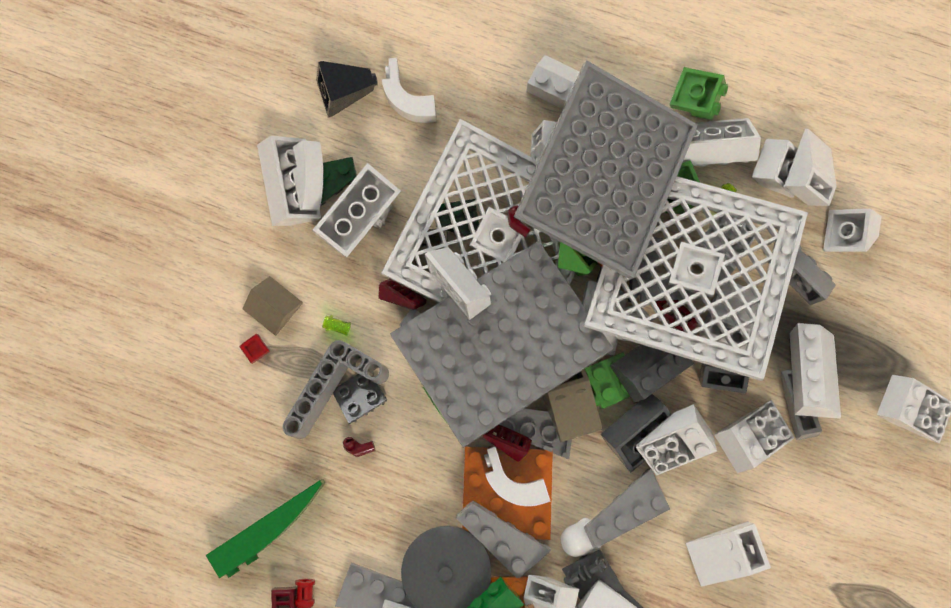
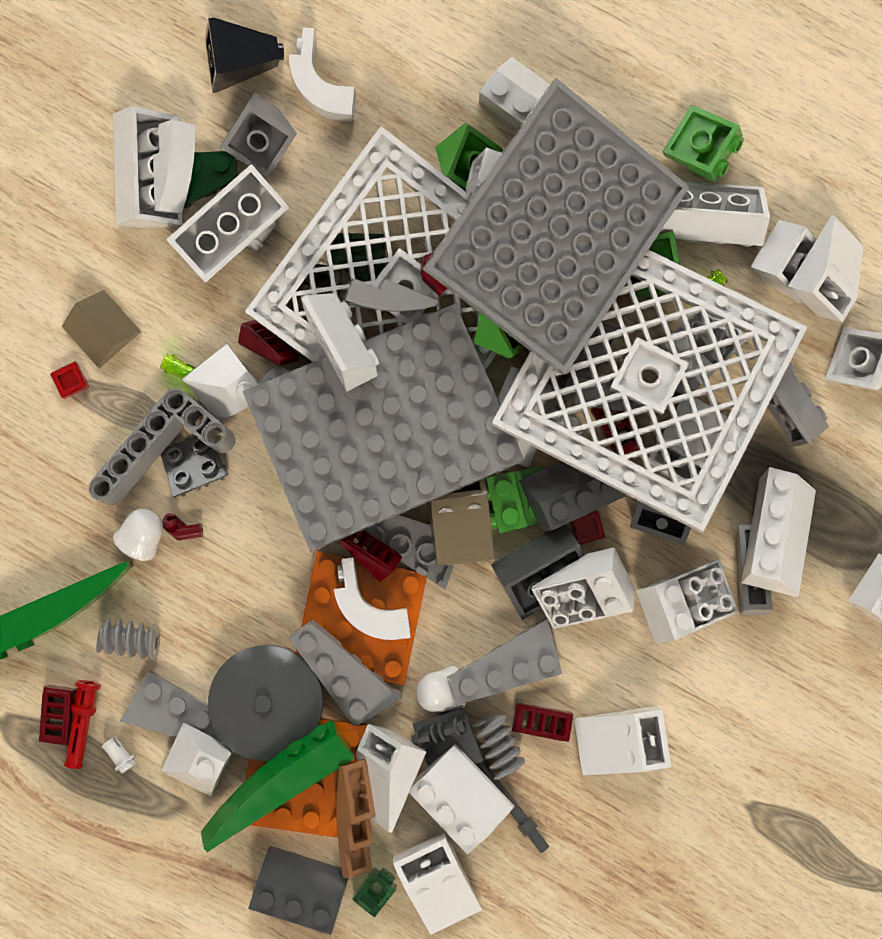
camera: 10 degrees right, 5 degrees up
none -> light grey piece [96,618,160,660]
none -> white hair [113,509,163,561]
none -> white slope [182,344,259,421]
none -> light grey slope [220,92,297,178]
none -> light grey slope [343,278,439,312]
none -> bright green slope [435,123,503,192]
none -> light grey piece [472,715,525,780]
none -> dark red slope [512,703,573,742]
none -> red tile [571,511,606,545]

